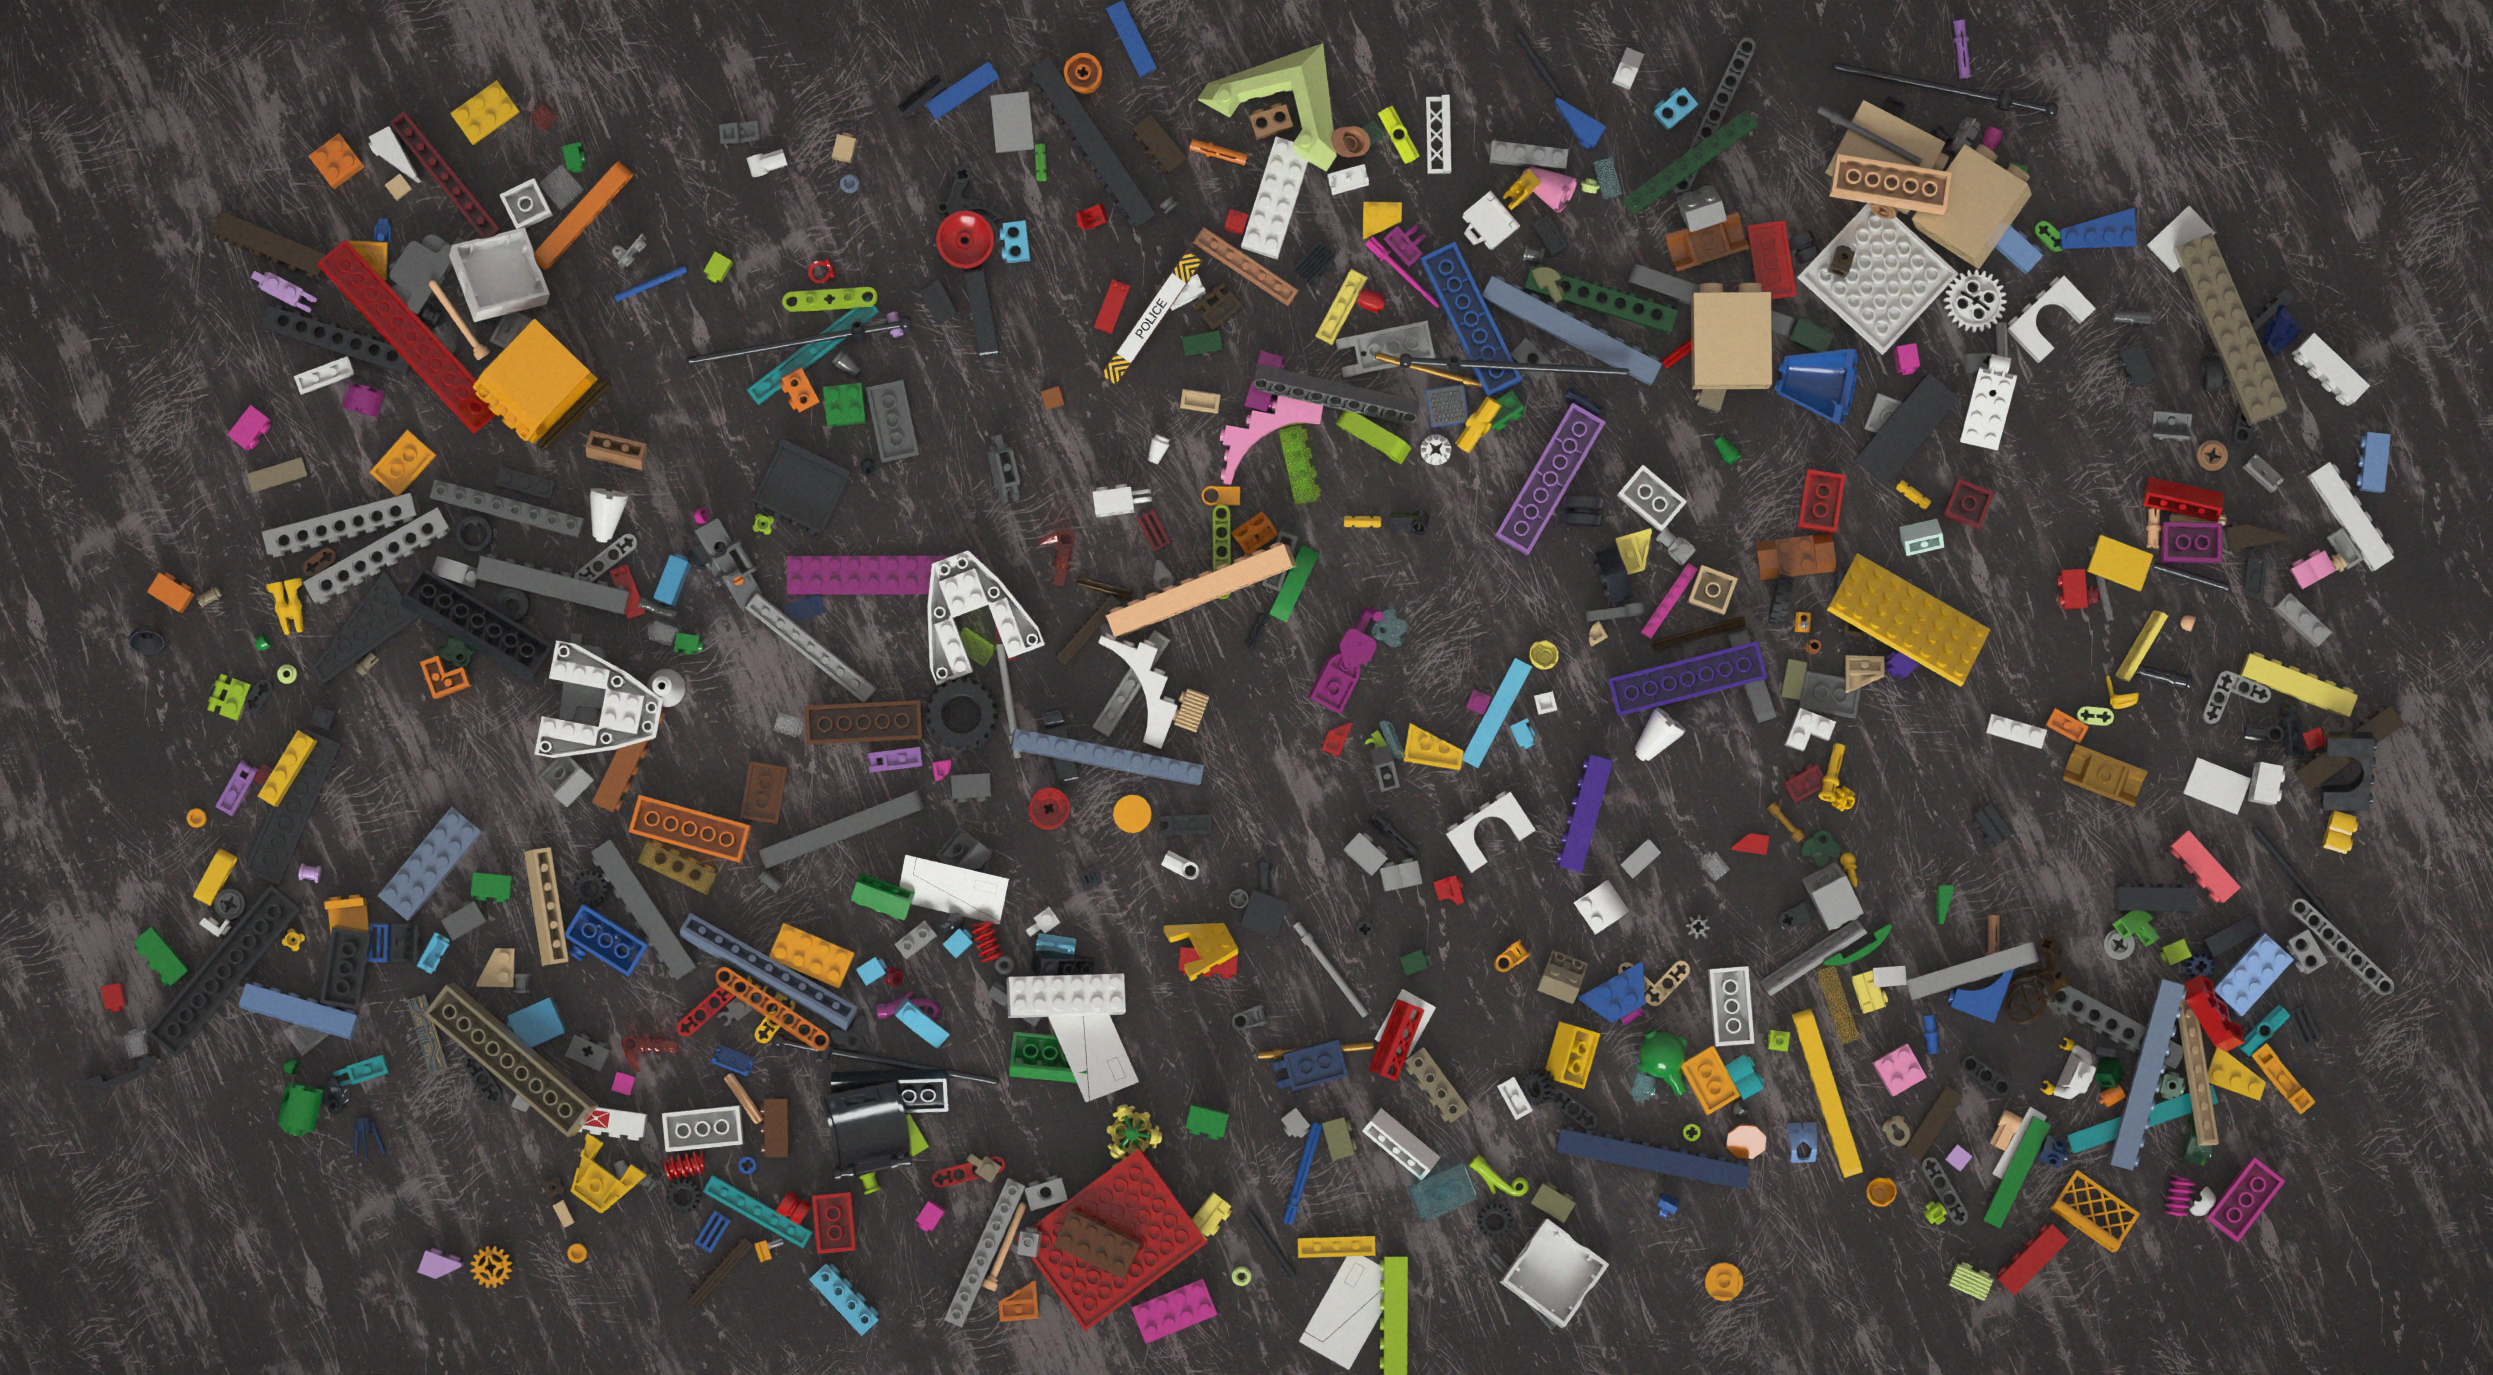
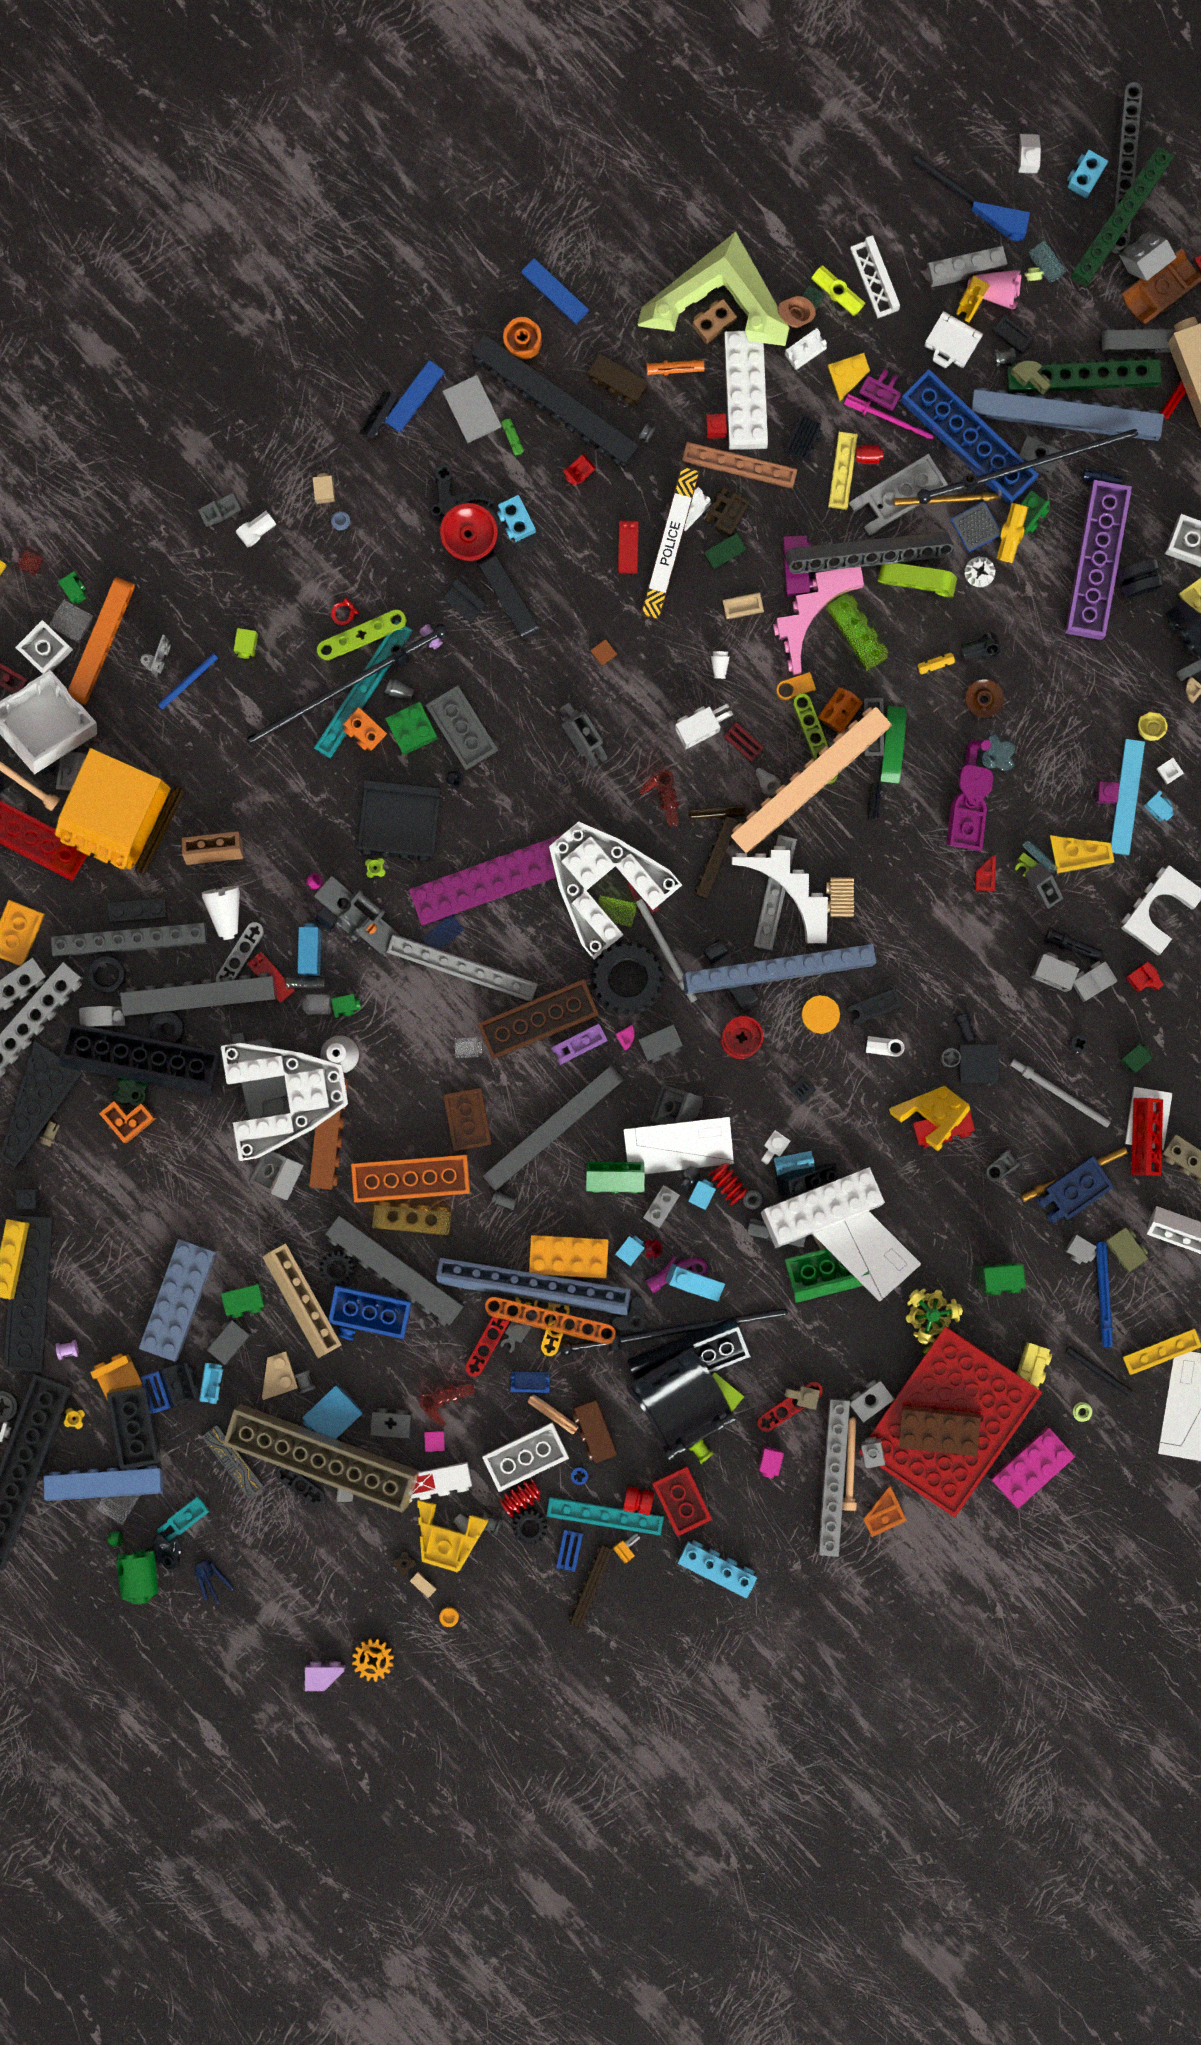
camera: 15 degrees left, 0 degrees up
none -> reddish brown dish [965,679,1004,718]

